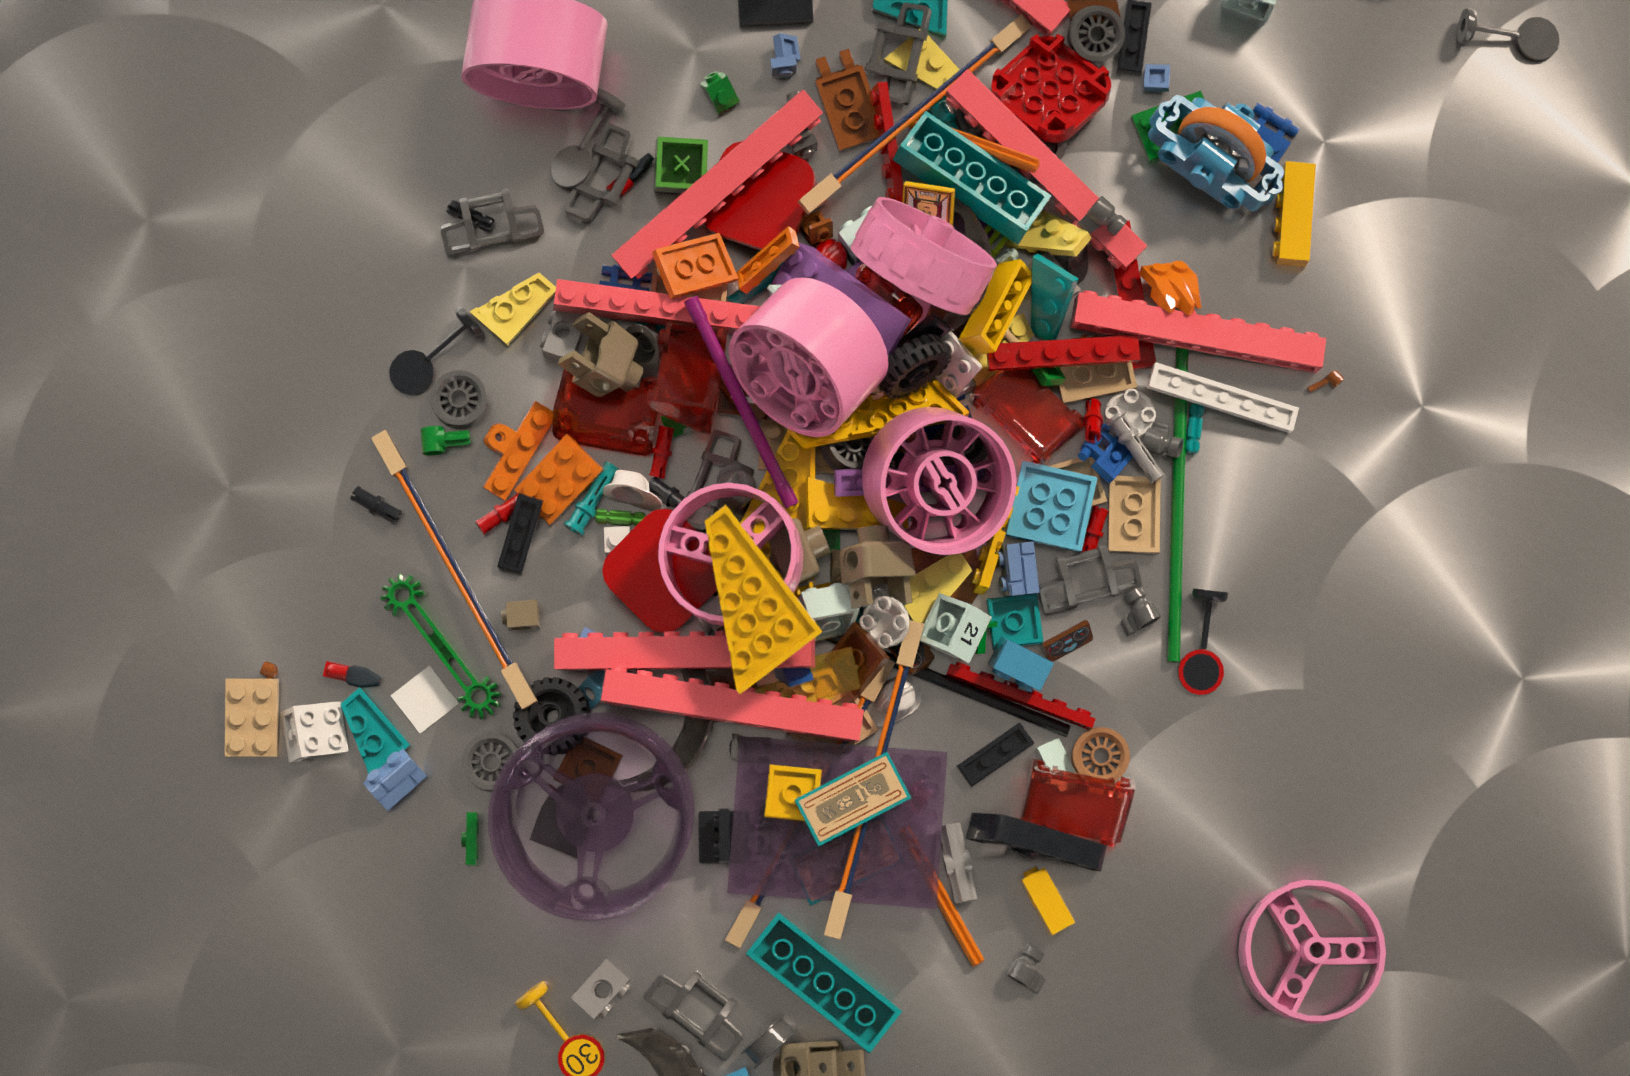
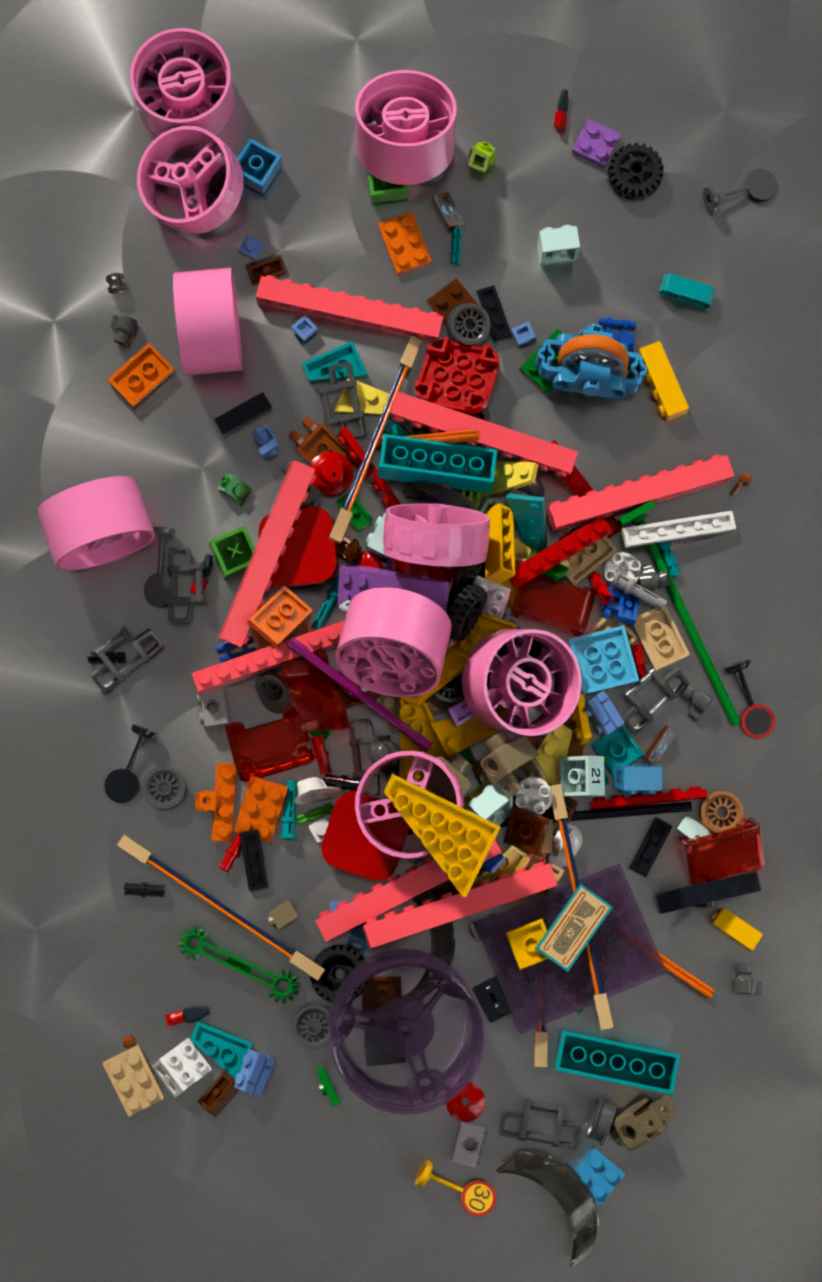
camera: 25 degrees left, 0 degrees up
white sticker [391,666,459,734] -> none
green axle [420,426,471,456] -> none
light yellow wing [469,273,556,346] -> none
dark tan piece [558,312,643,397] -> none
orange plate [736,226,800,294] -> none
clear yellow piece [810,647,861,699] -> none
tile [903,181,955,226] -> none
light grey piece [938,822,977,904] -> none
dark grey piece [1078,196,1128,236] -> none
orange plate [1139,261,1201,316] -> none
none -> reddish brown slope [198,1071,239,1117]
none -> red hat [310,451,353,496]
none -> green plate [336,490,373,532]
none -> red dish [446,1081,485,1122]
none -> green plate [617,500,656,528]
none -> teal beam [659,273,716,308]

